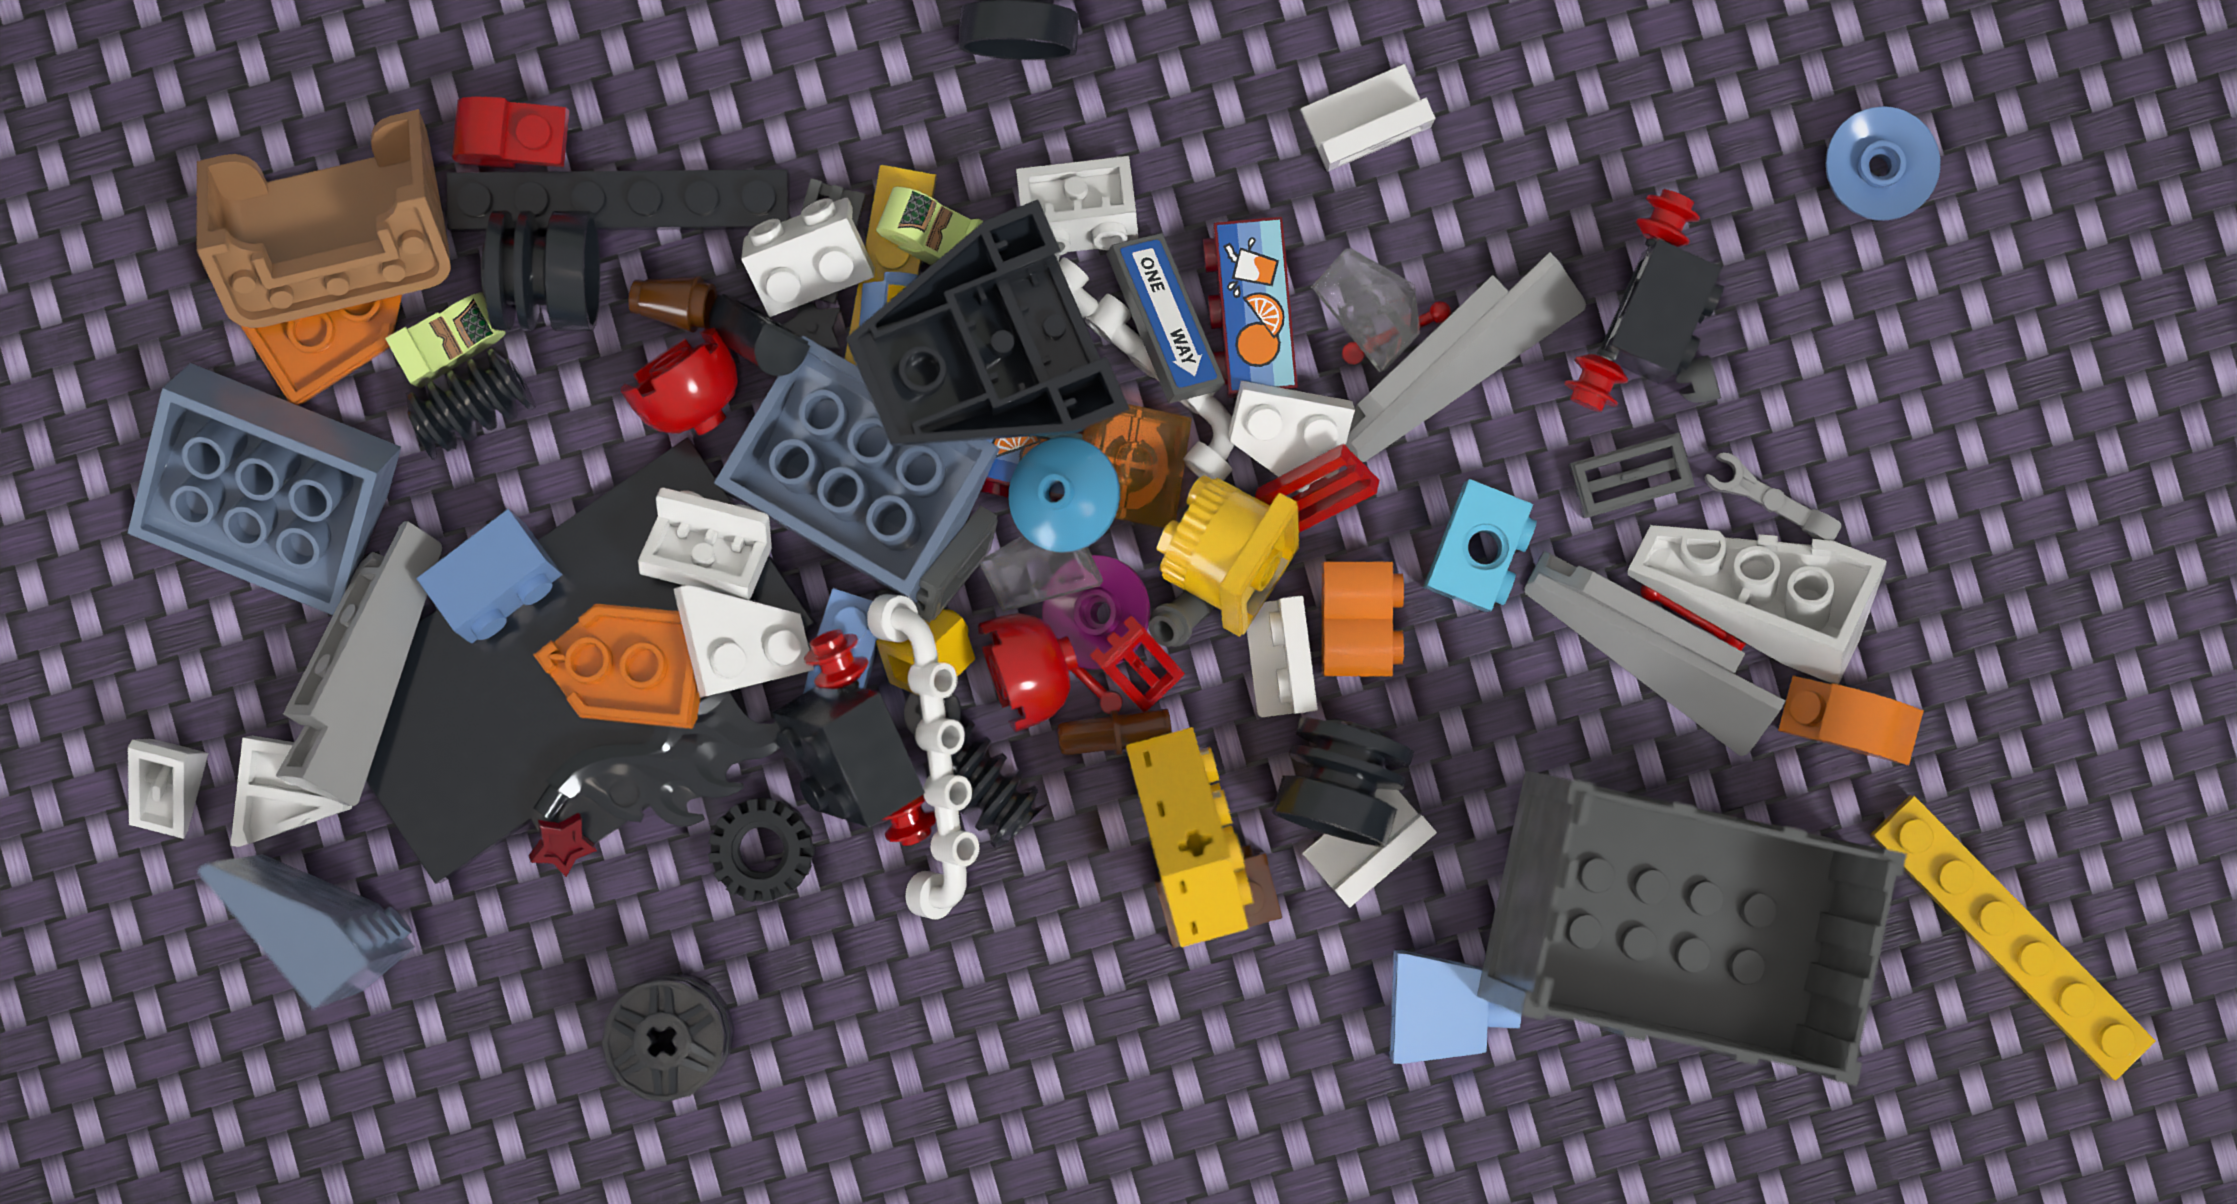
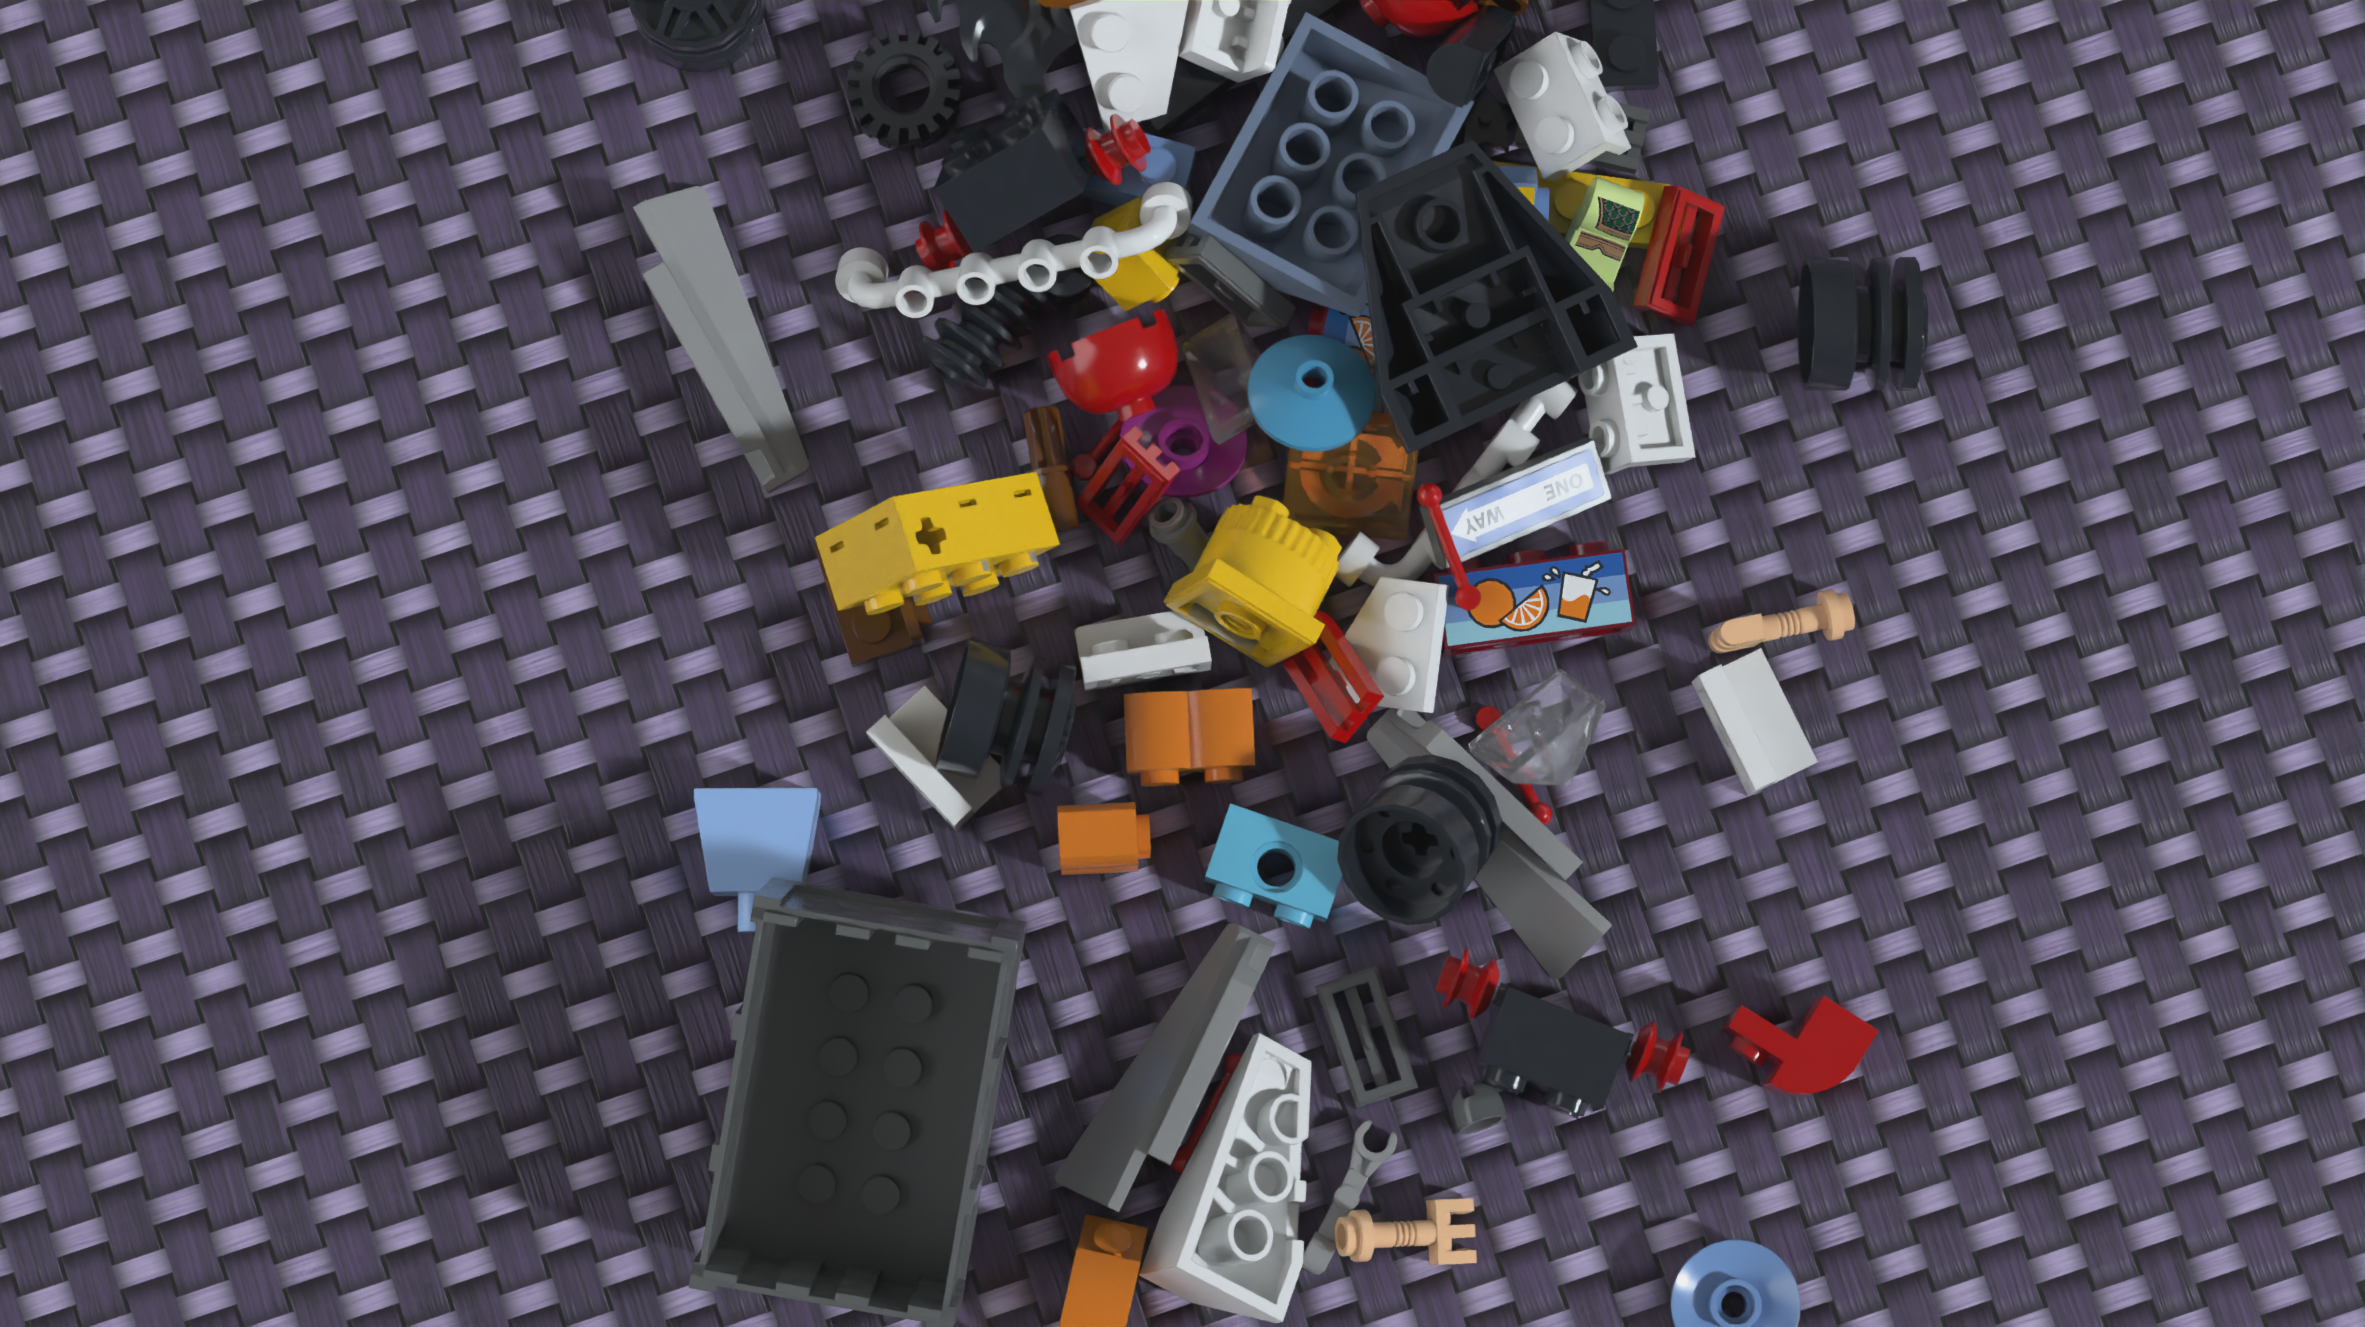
camera: 80 degrees right, 5 degrees down
none -> light grey wedge [633,186,810,494]
none -> orange brick [1057,802,1151,875]
none -> light nougat hinge [1335,1198,1477,1265]
none -> black wheel [1337,754,1502,925]
none -> red hinge [1417,483,1481,610]
none -> red tile [1633,185,1725,326]
none -> light nougat hinge [1708,589,1855,653]
none -> red brick [1721,996,1879,1096]

